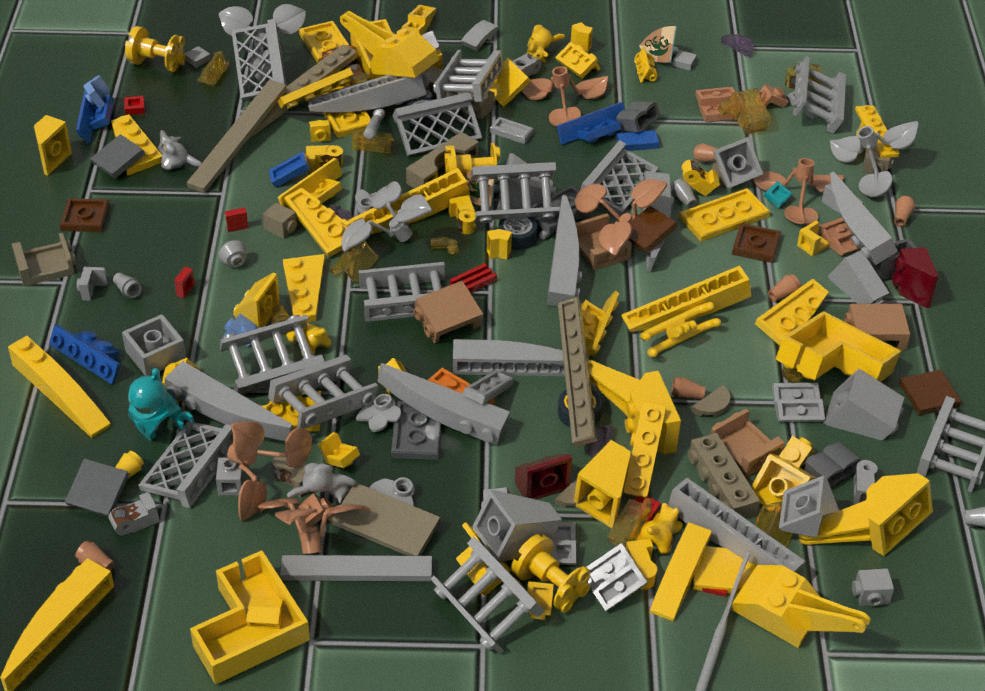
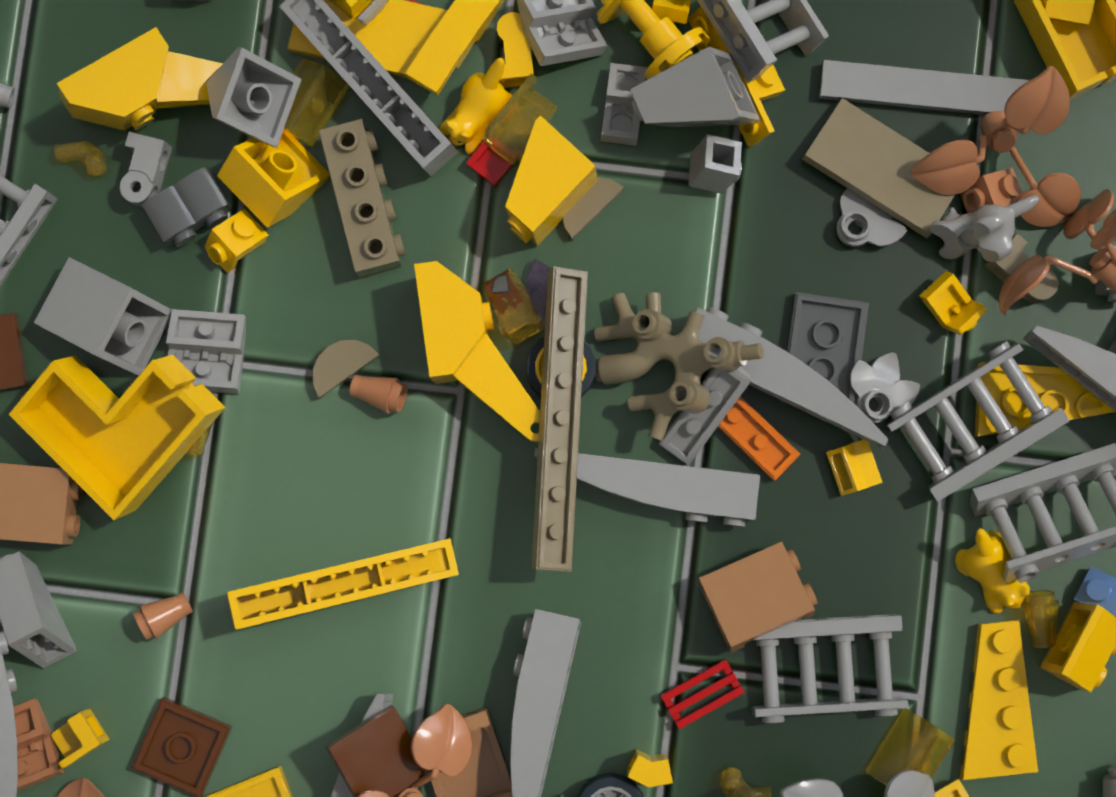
camera: 170 degrees left, 40 degrees up
dark red slope [515,454,572,500] -> none
yellow bracket [581,291,619,358] -> none
yellow bracket [624,402,666,498] -> none
yellow piece [640,302,721,357] -> none
medium nougat panel [711,408,785,478] -> none
yellow wing [755,279,829,346] -> none
none -> clear yellow leg [483,268,545,344]
none -> dark tan plant [594,292,764,441]

